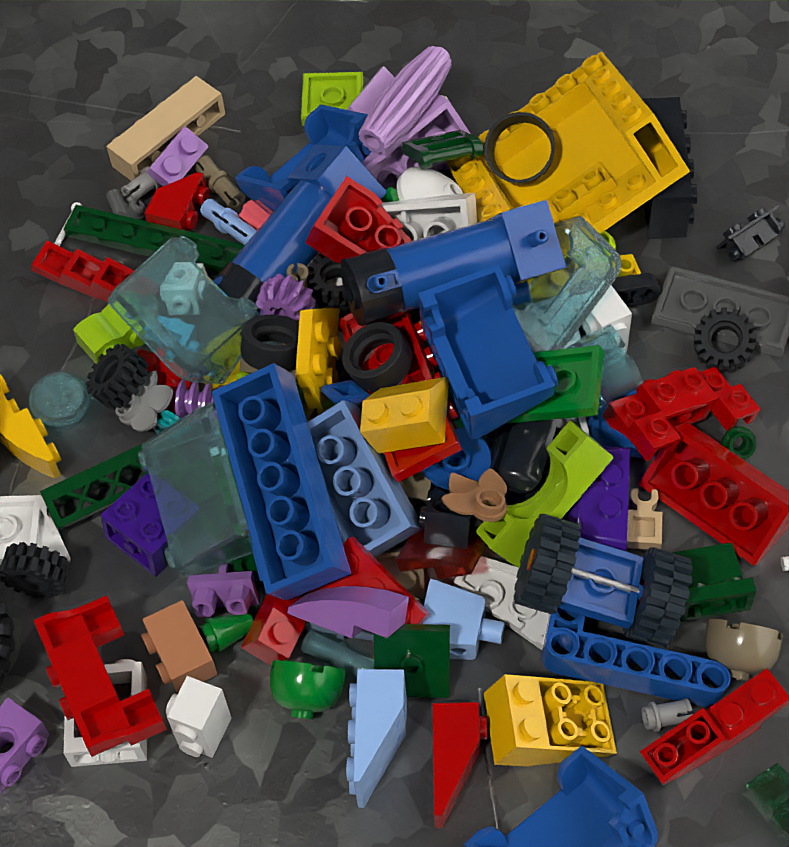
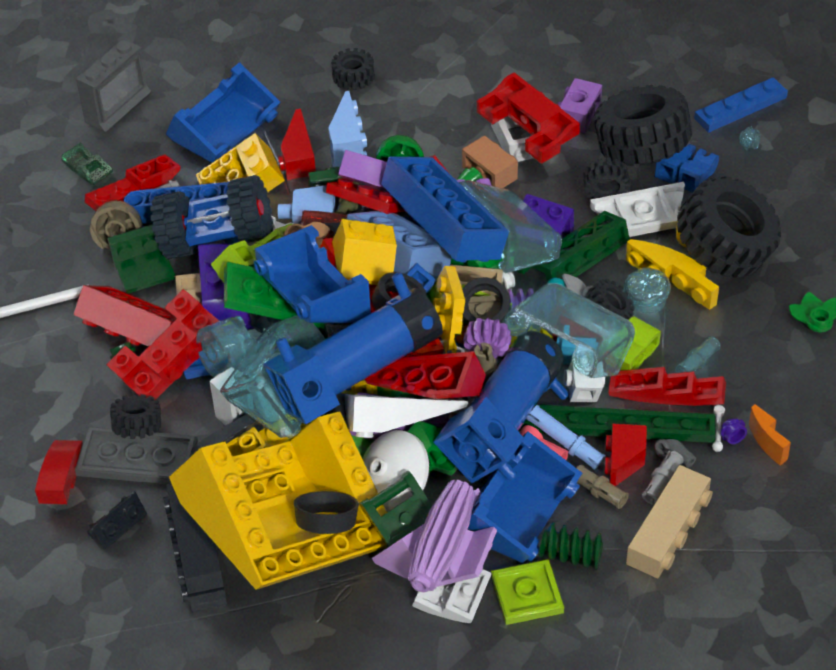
camera: 165 degrees right, 10 degrees down
medium lavender plate [146,126,209,186] -> none
white brick [166,676,232,758] -> none
none -> dark green piece [539,522,603,570]
none -> clear light blue pin [675,336,721,373]
none -> dark purple plate [720,418,747,444]
none -> orange slope [749,404,791,466]

